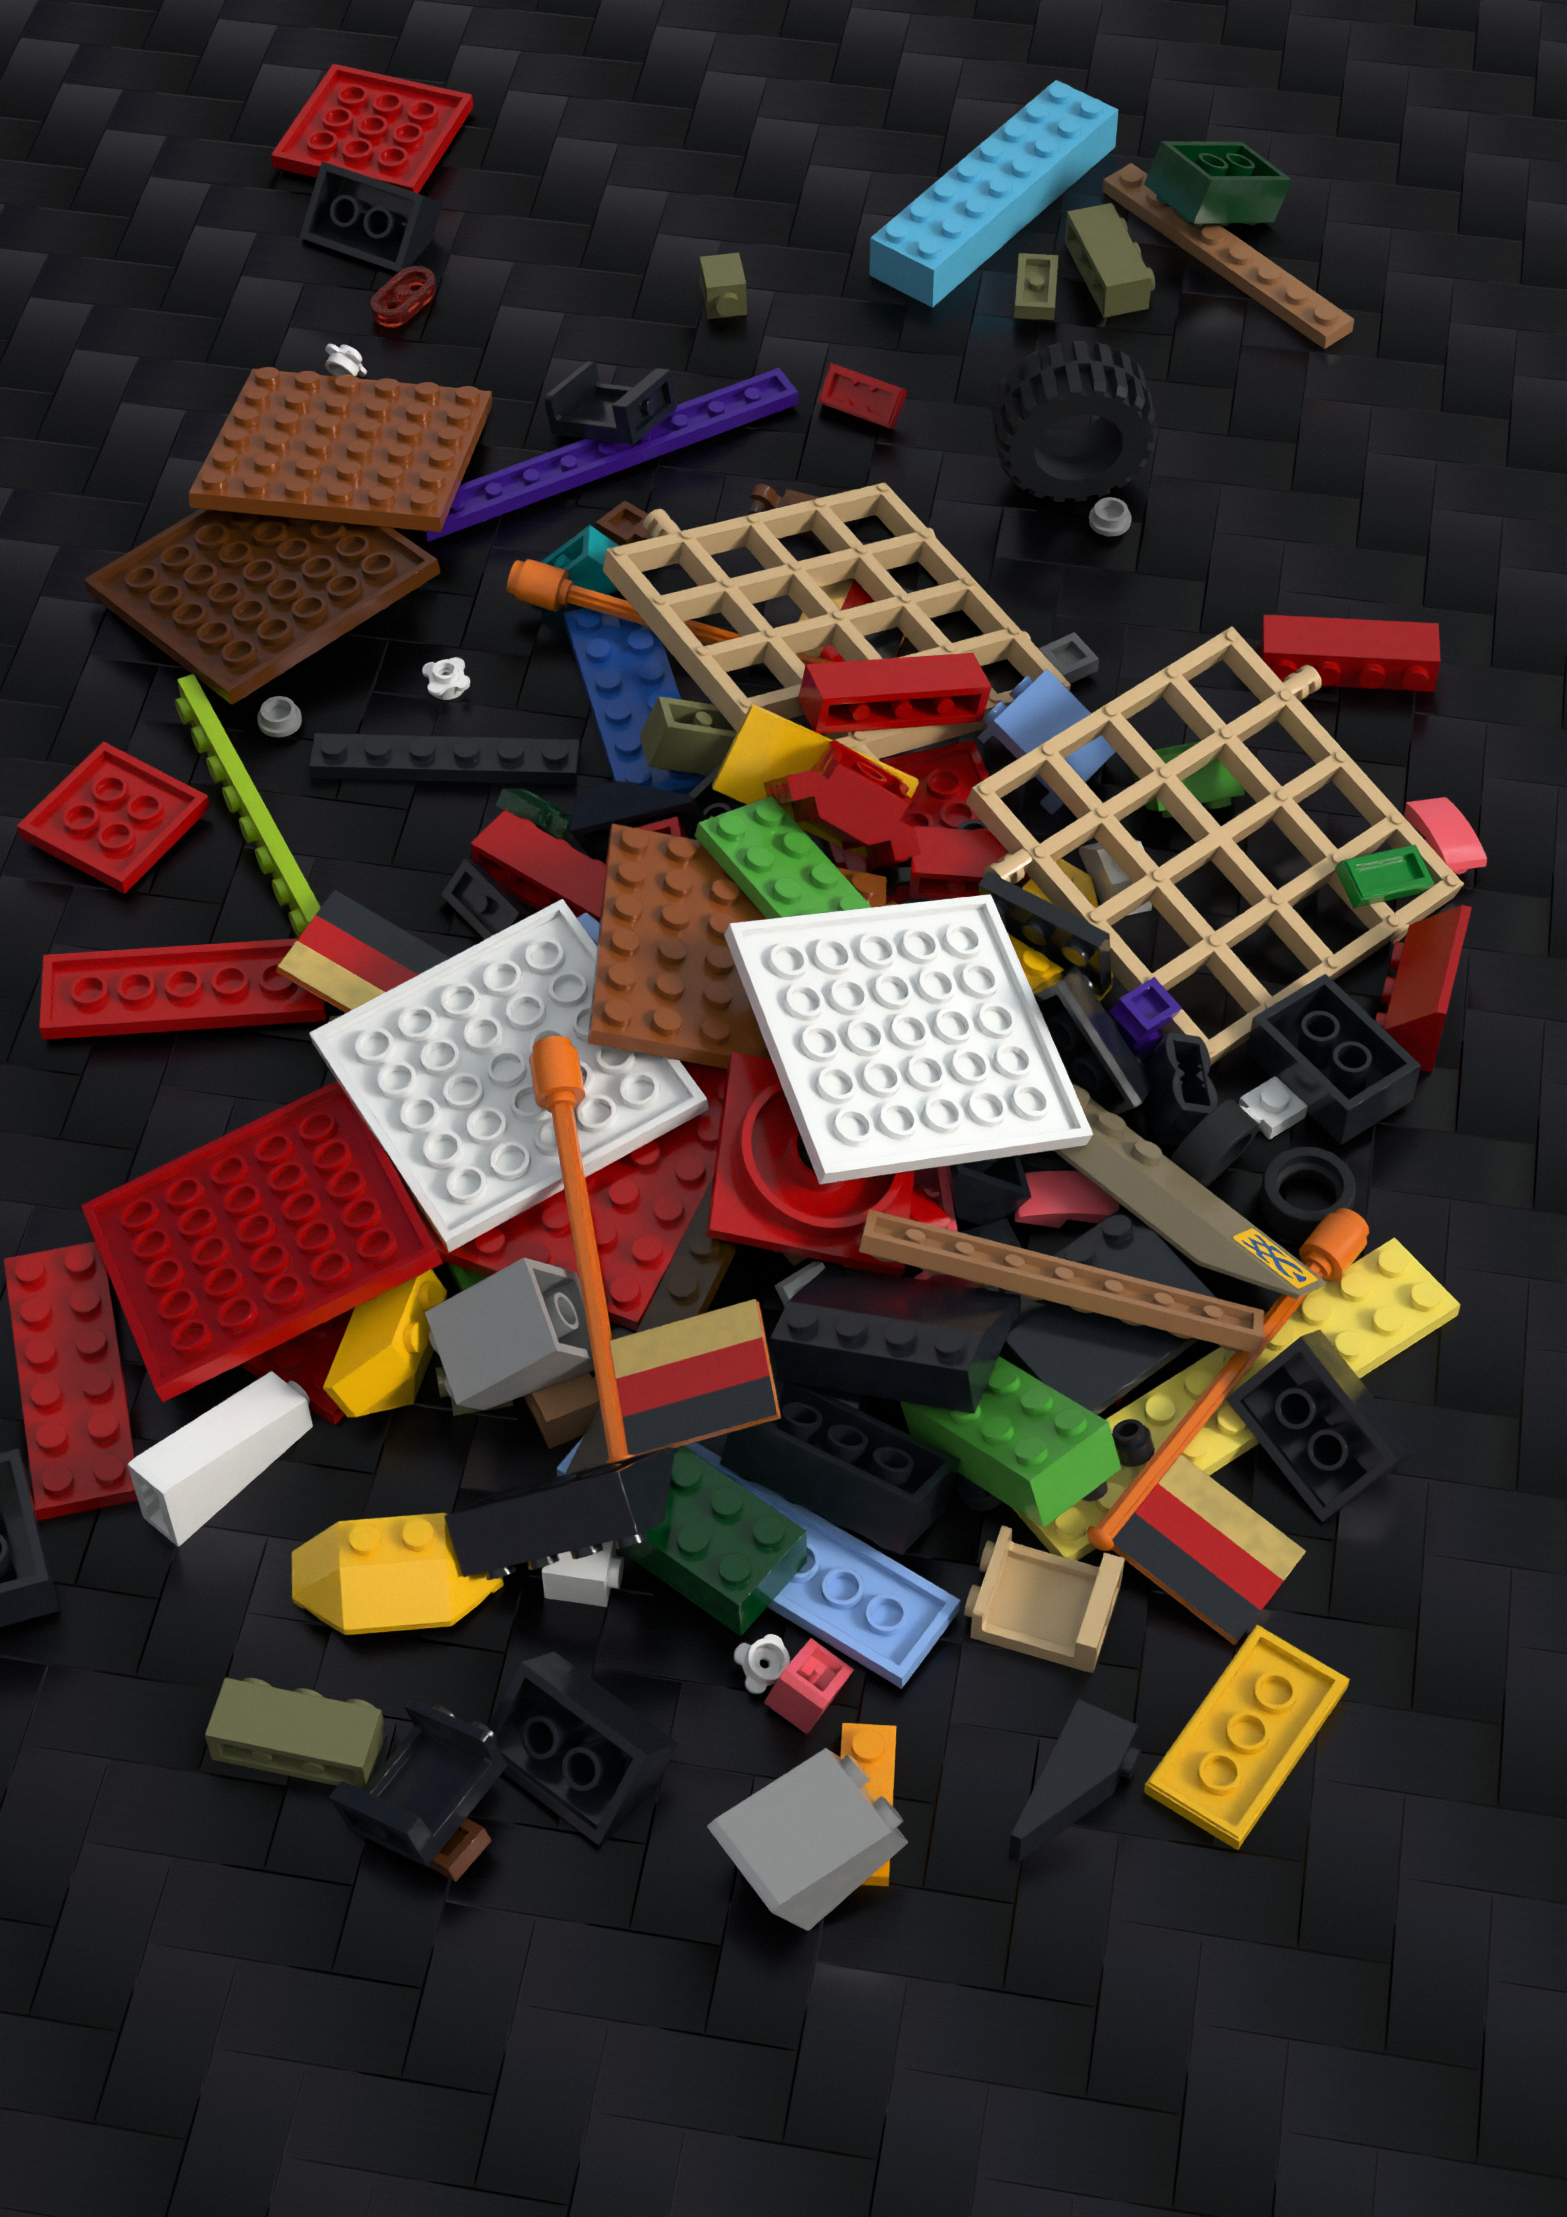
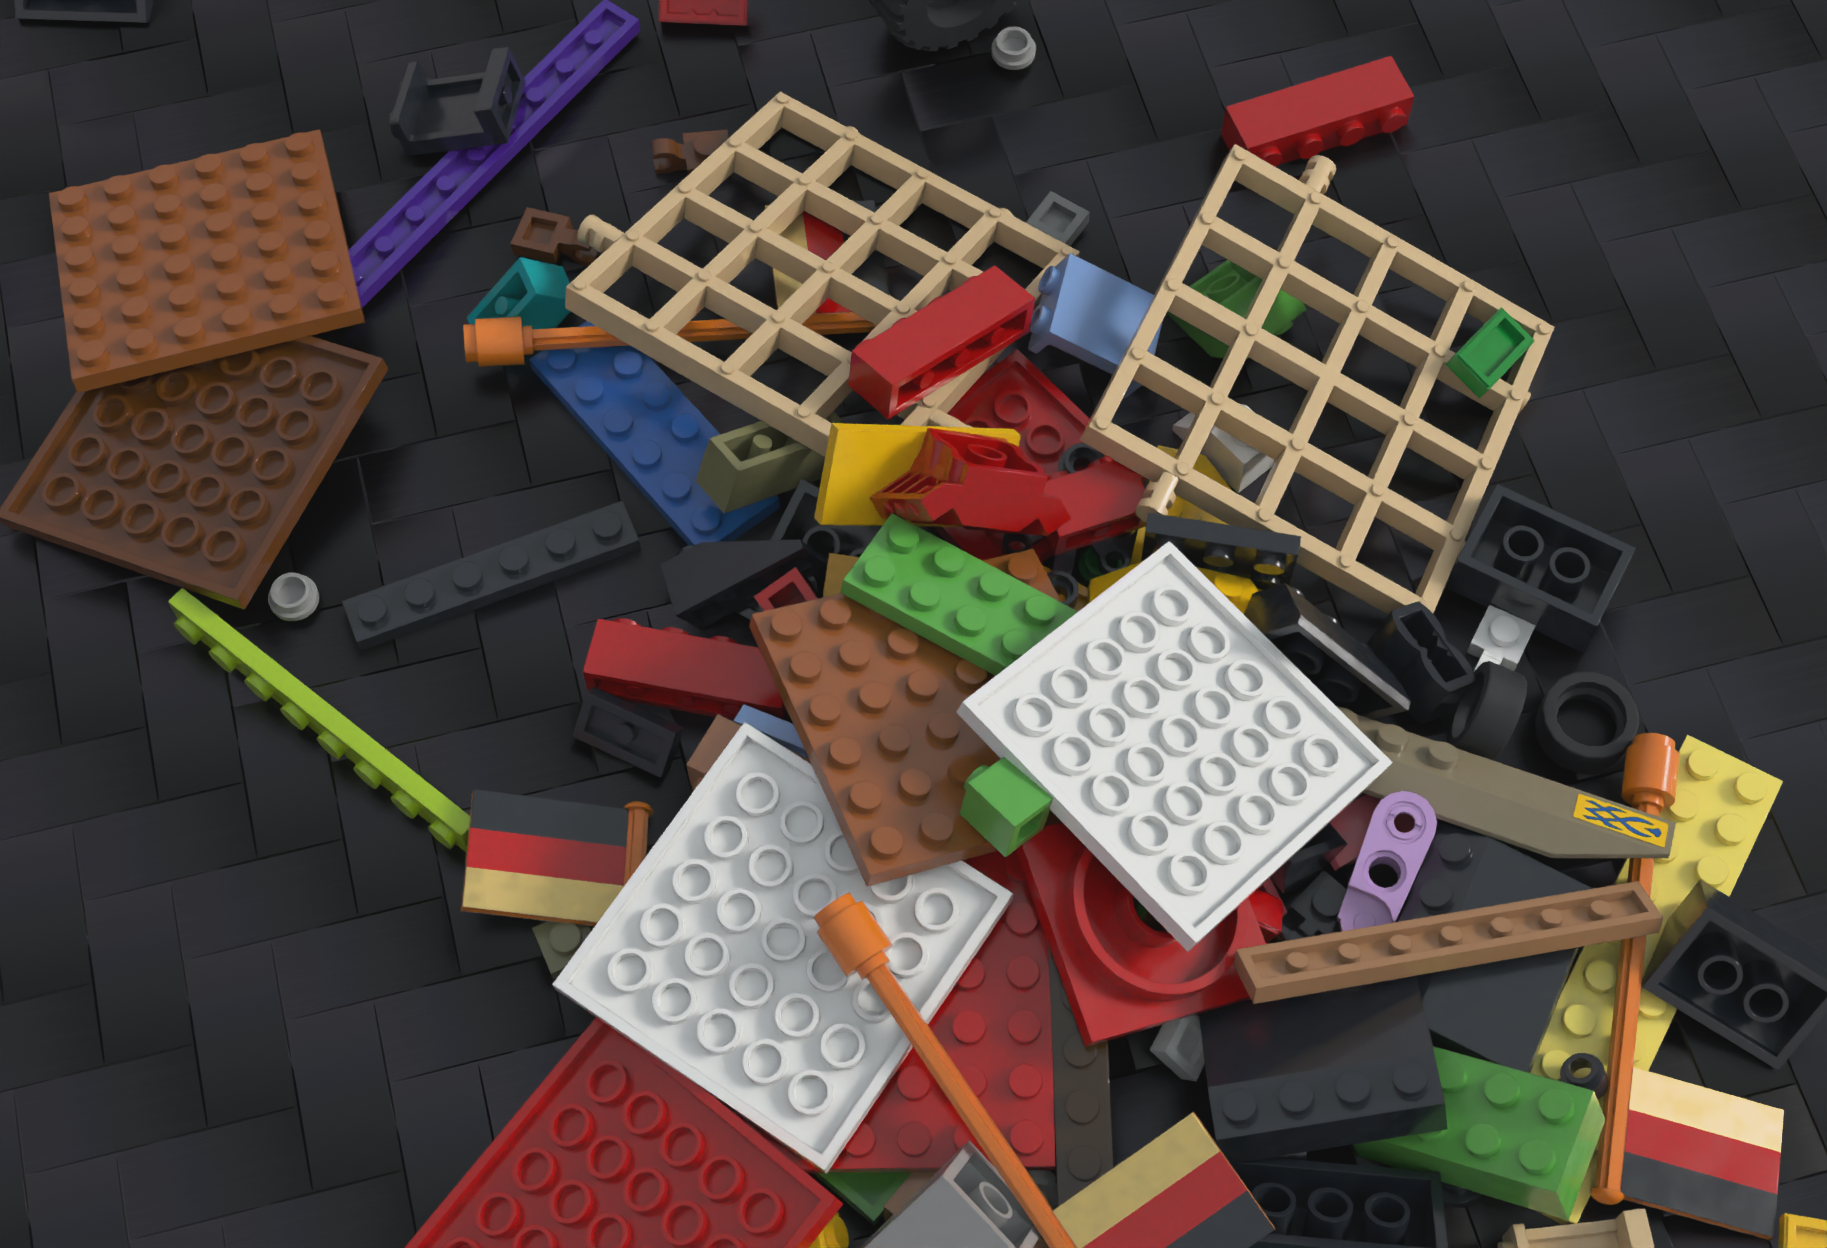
camera: 25 degrees left, 10 degrees up
red plate [17,741,210,894] -> none
red plate [39,938,326,1040] -> none
white plate [325,344,367,377] -> none
clear red plate [370,266,436,328] -> none
white plate [422,657,470,700] -> none
clear green plate [496,788,574,839] -> none
dark purple leg [1109,977,1182,1061] -> none
red slope [1375,905,1472,1072] -> none
coral slope [1404,797,1487,874] -> none
none -> bright green brick [960,757,1053,857]
none -> lavender piece [1337,791,1437,932]

